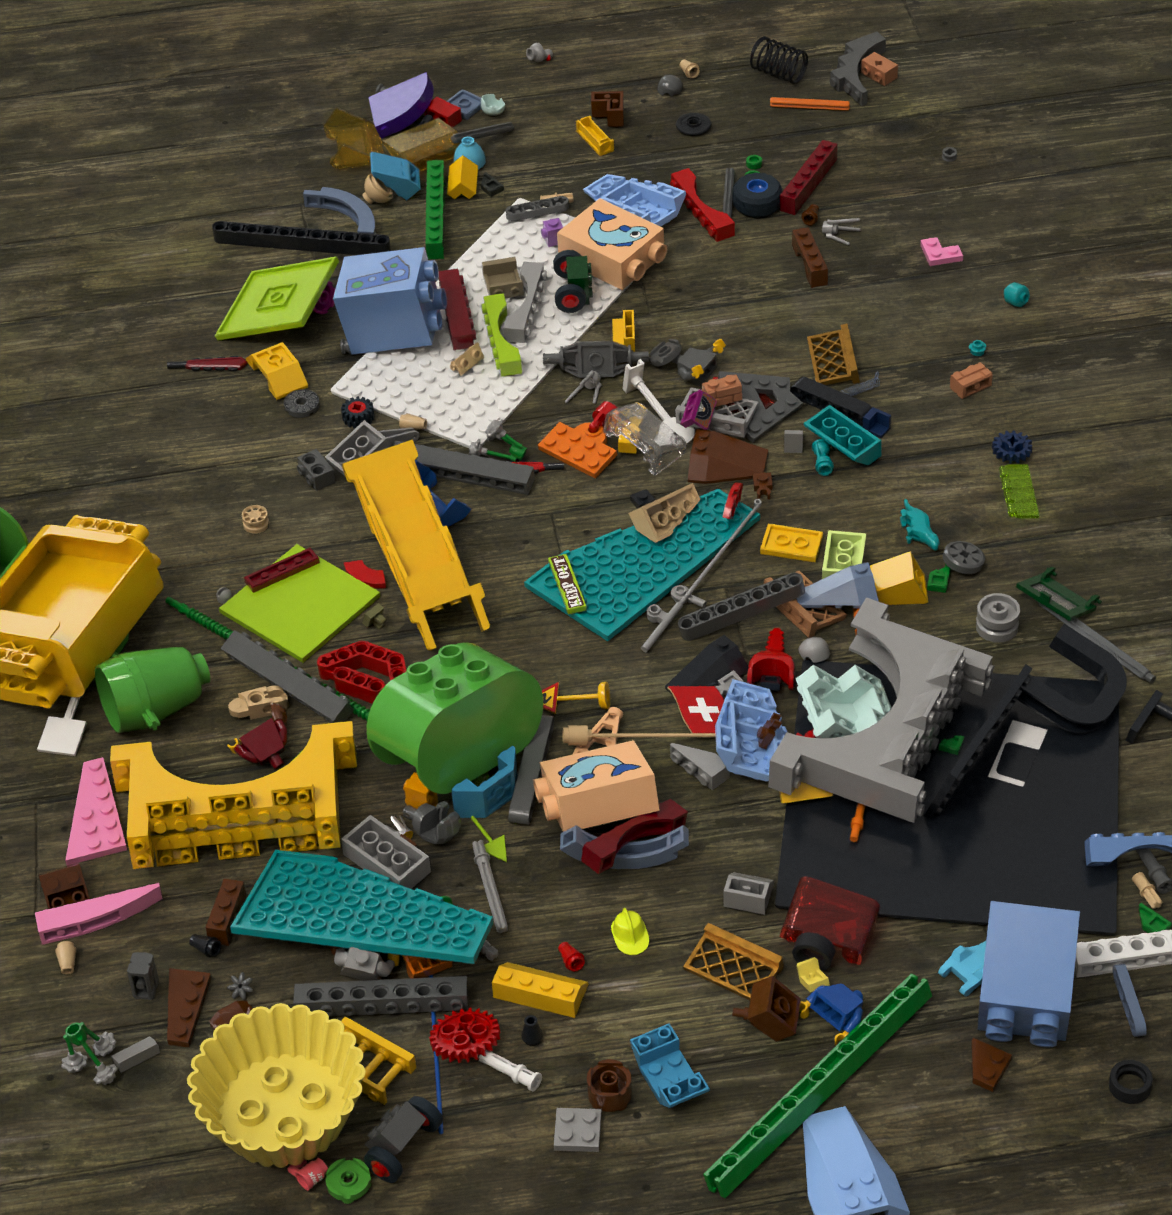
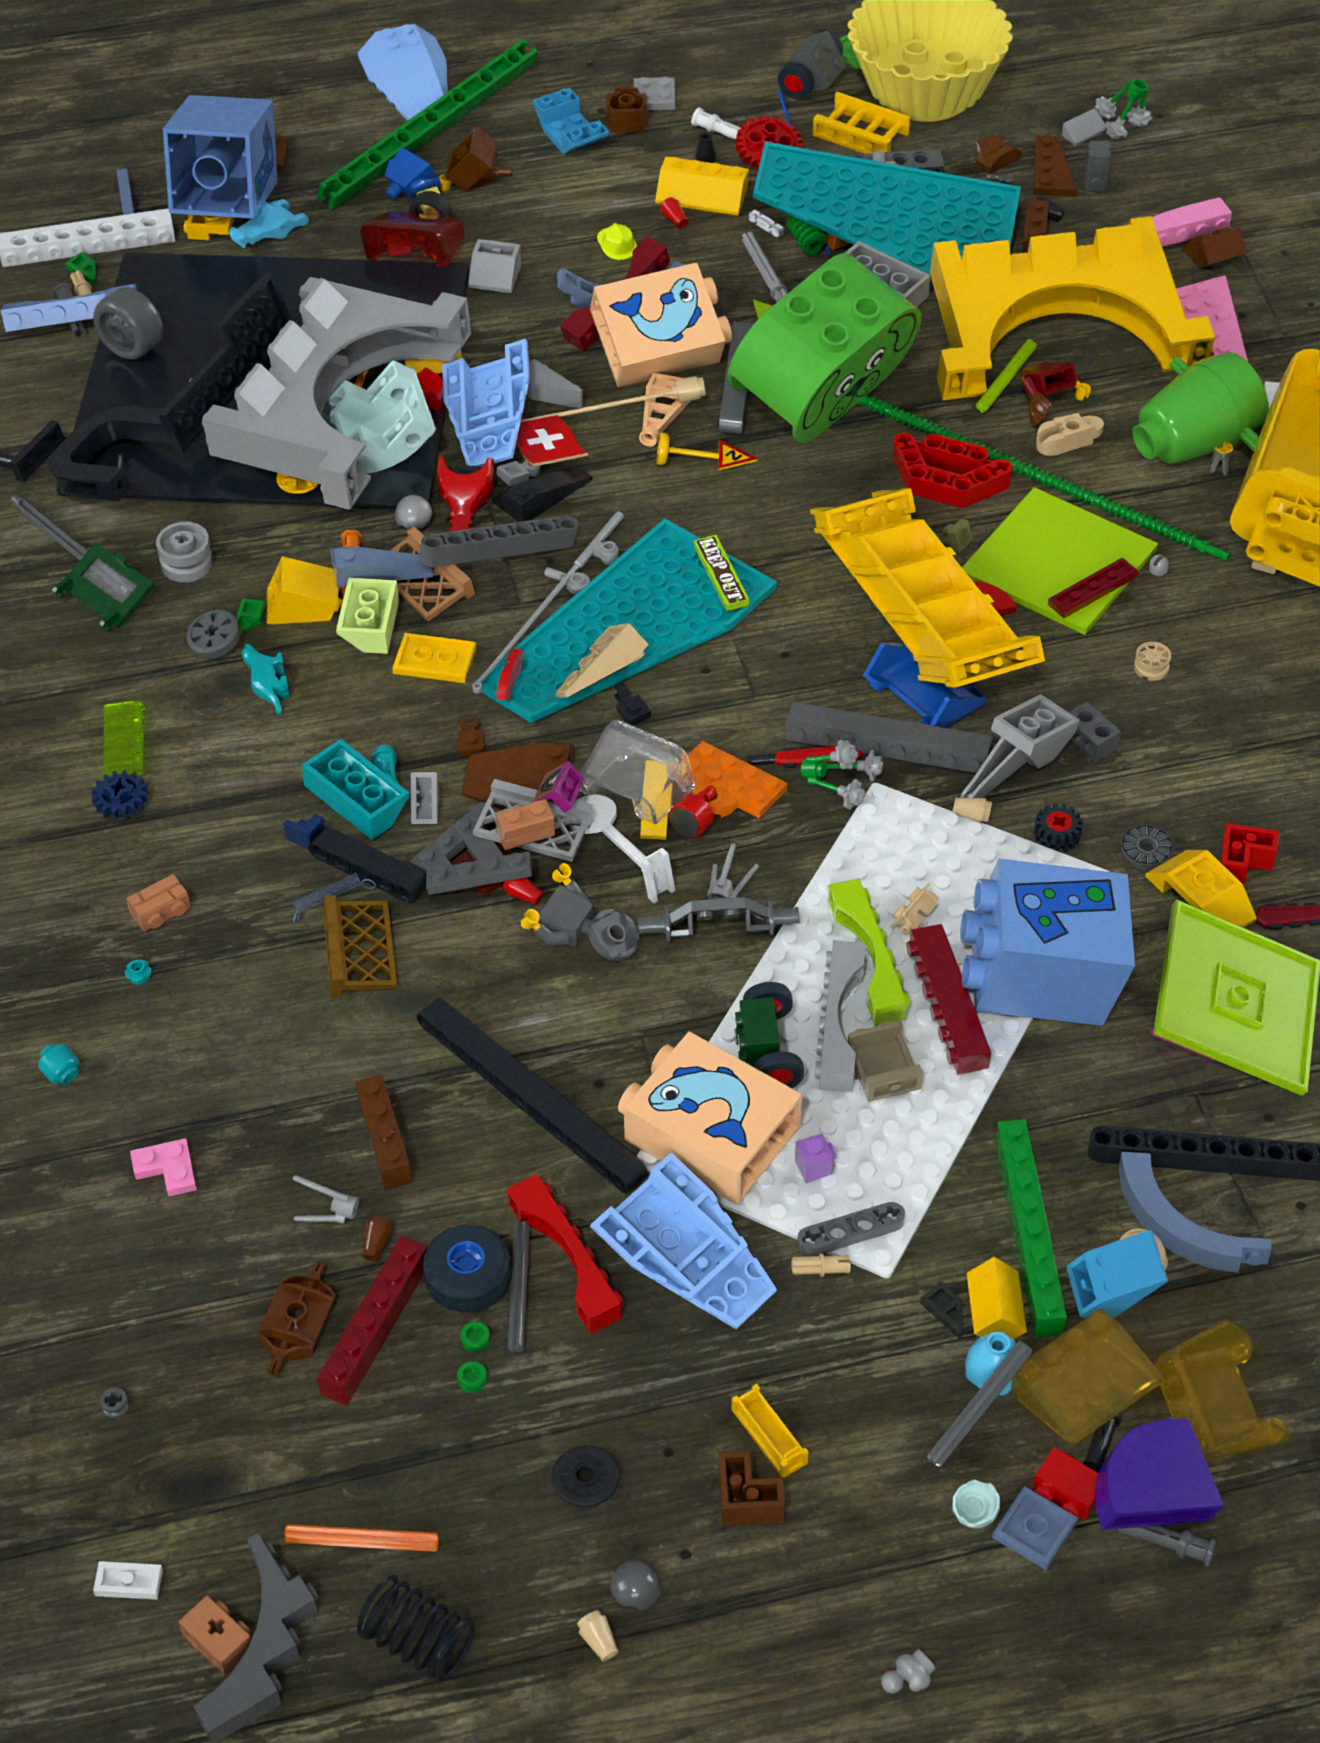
camera: 175 degrees right, 5 degrees up
tan cone [55,941,77,974] -> none
dark grey brick [221,630,354,723] -> none
yellow piece [612,310,635,352] -> none
pearl gold fence [683,923,784,1000] -> none
reddish brown plate [757,712,782,749] -> none
black tyre [1109,1060,1153,1104] -> none
none -> dark grey wheel [93,287,163,360]
none -> white plate [93,1561,163,1600]
none -> reddish brown plate [257,1261,337,1377]
none -> black beam [416,998,648,1194]
none -> red brick [1220,823,1279,886]

